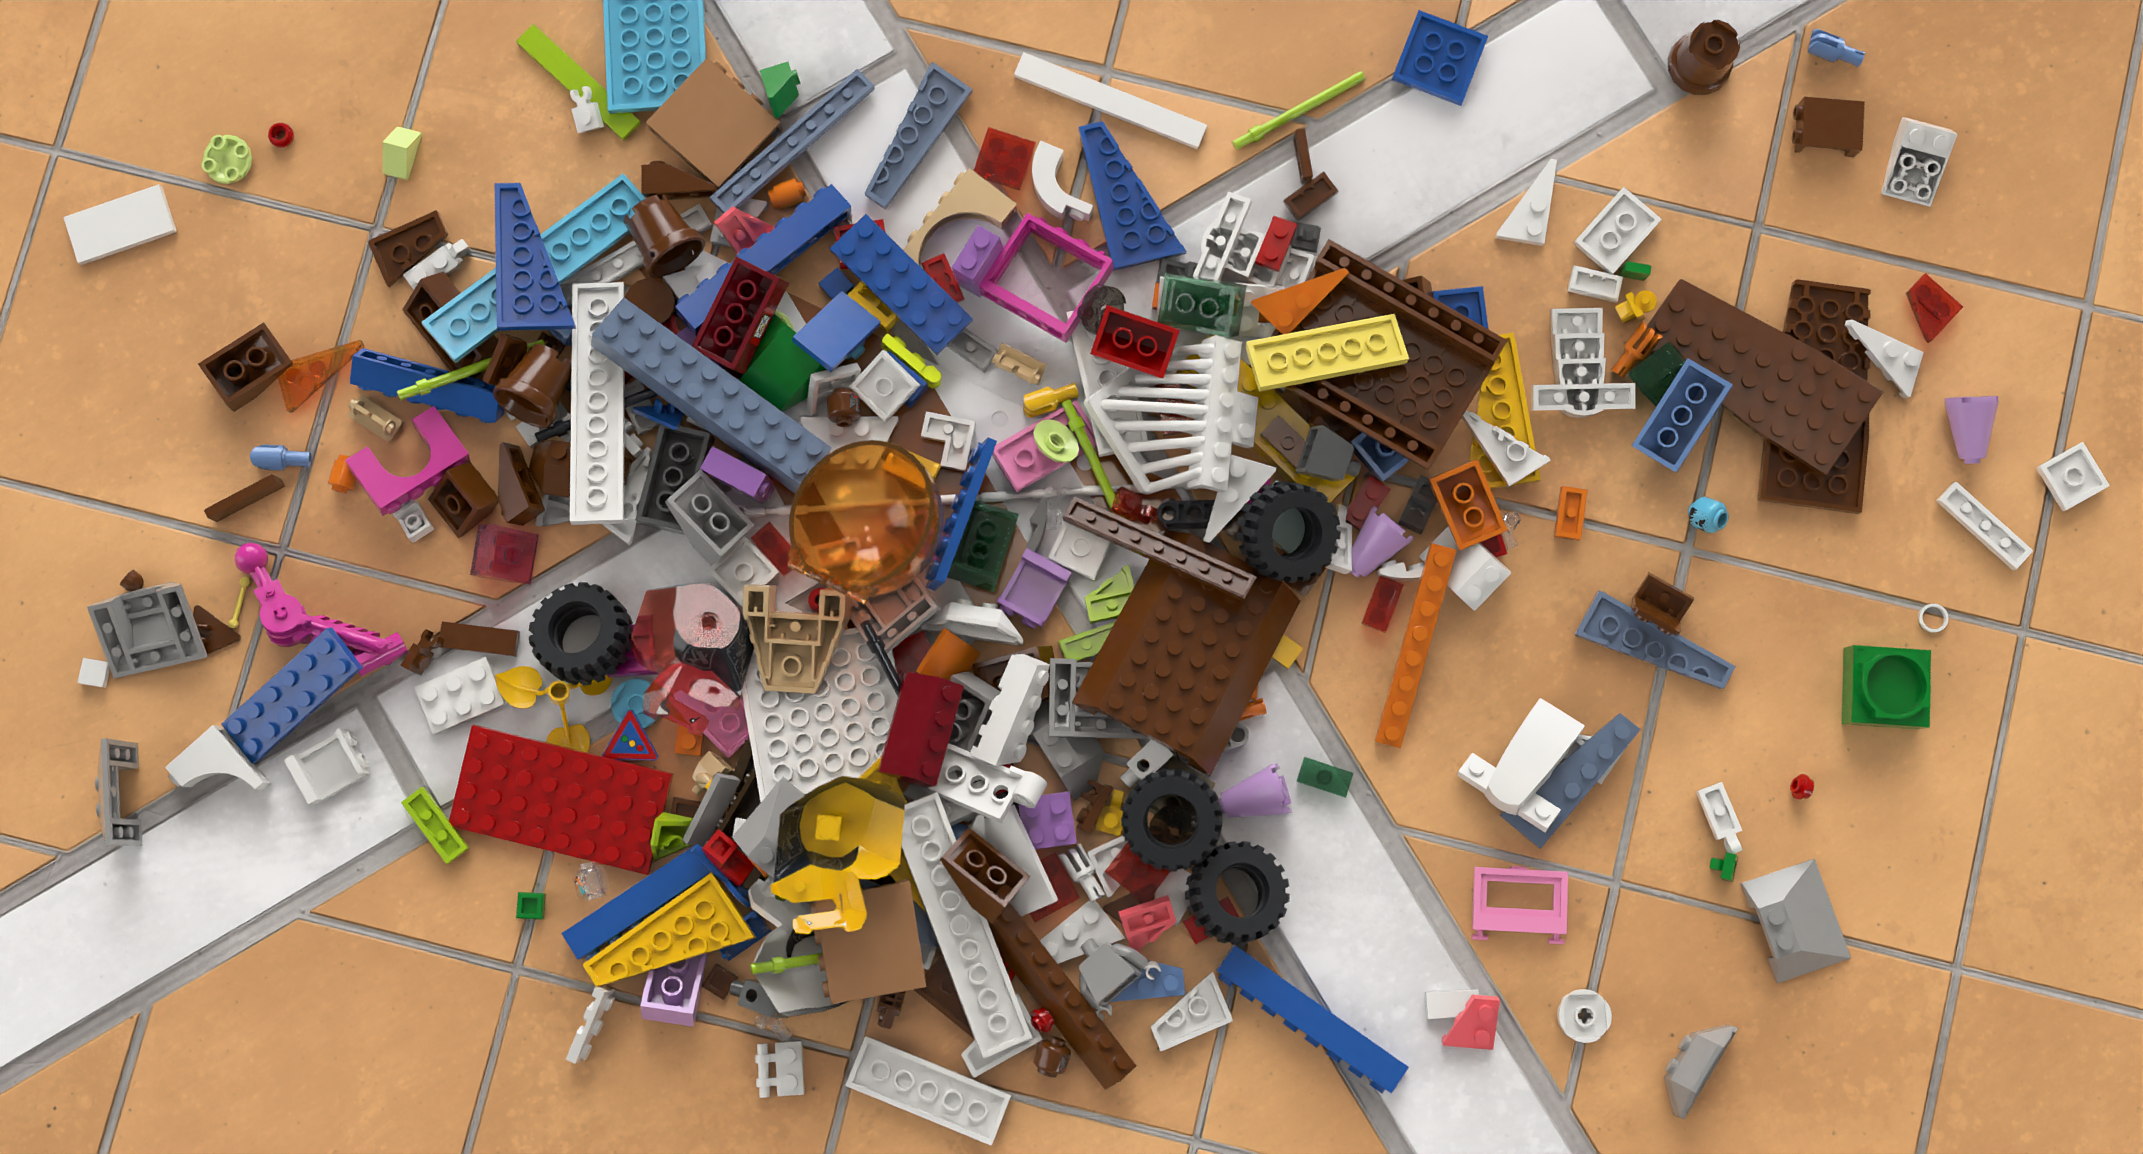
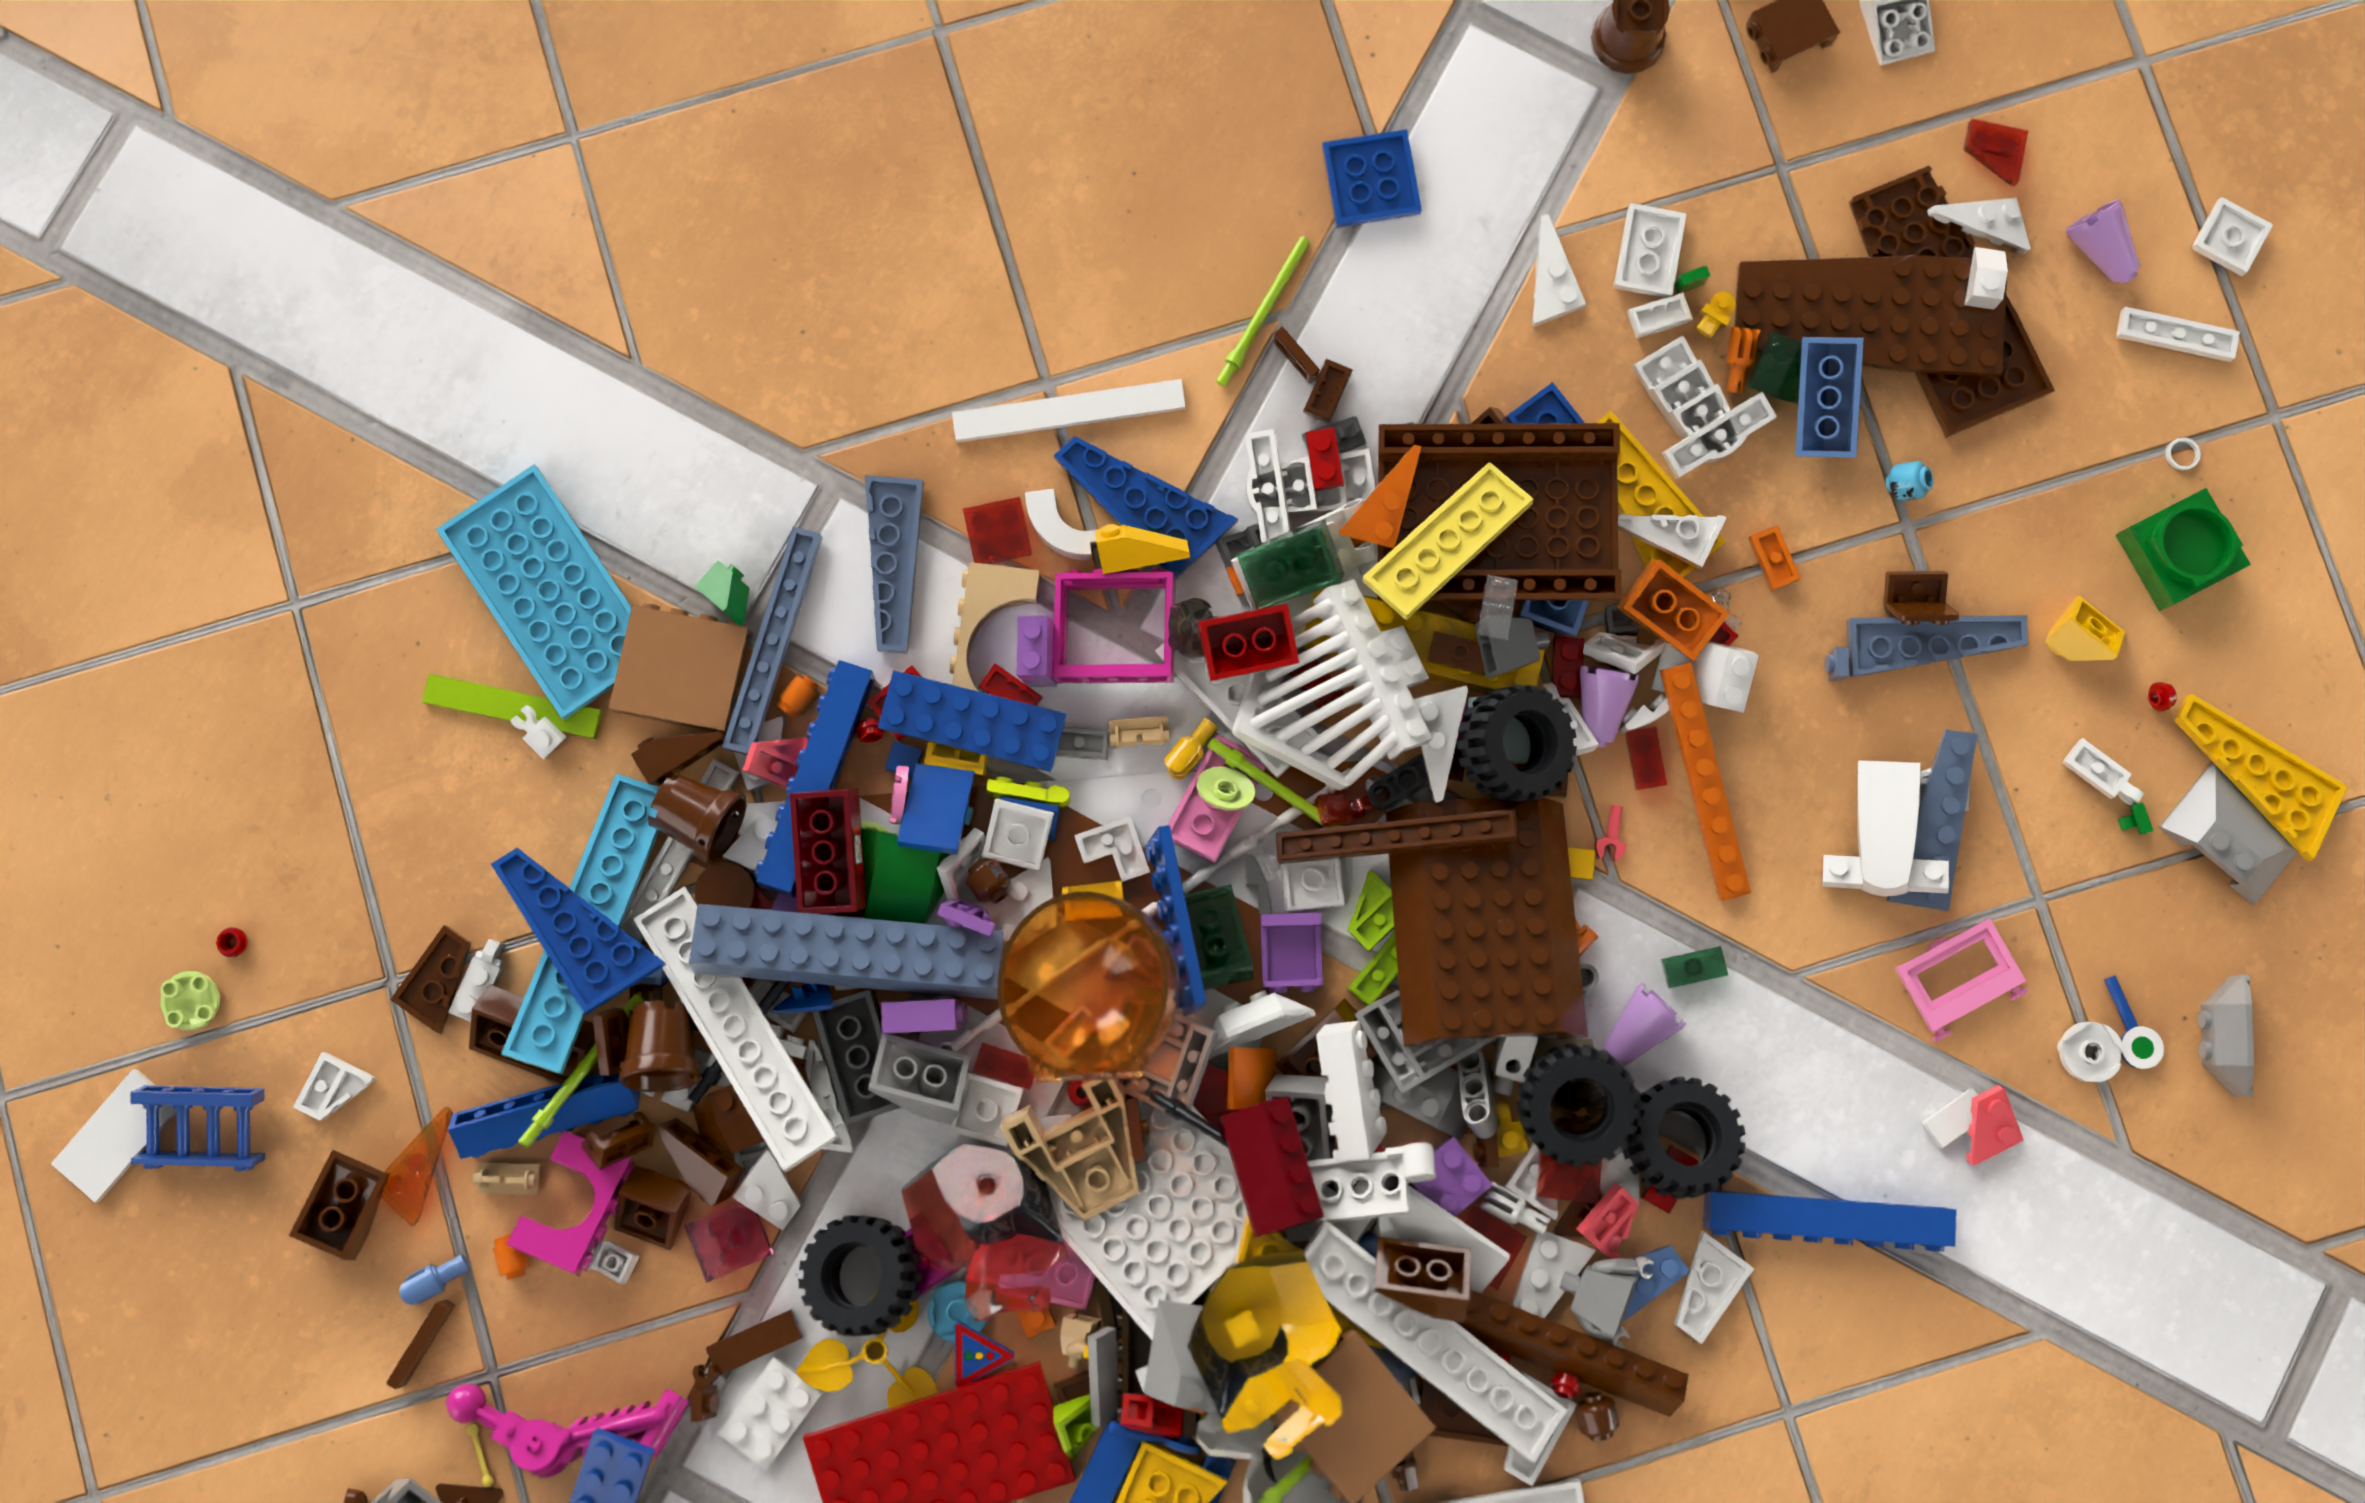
camera: 30 degrees left, 0 degrees up
yellowish green slope [383,126,422,180] -> none
none -> blue fence [130,1085,265,1171]
none -> white wing [293,1052,377,1121]
none -> reddish brown hinge [581,1111,656,1170]
none -> white wing [732,1147,801,1230]
none -> red plate [855,718,884,743]
none -> bright pink tile [889,765,909,825]
none -> medium lavender wing [937,898,996,937]
none -> yellow slope [1095,524,1190,574]
none -> reddish brown plate [1125,1098,1150,1163]
none -> light grey beam [1457,1049,1498,1139]
none -> clear slope [1477,575,1518,640]
none -> white wing [1583,632,1665,674]
none -> coral bar [1594,805,1626,862]
none -> sand blue plate [1824,647,1849,681]
none -> white slope [1965,247,2008,310]
none -> yellow slope [2045,595,2126,661]
none -> piece [2104,975,2164,1069]
none -> yellow wing [2174,693,2348,862]

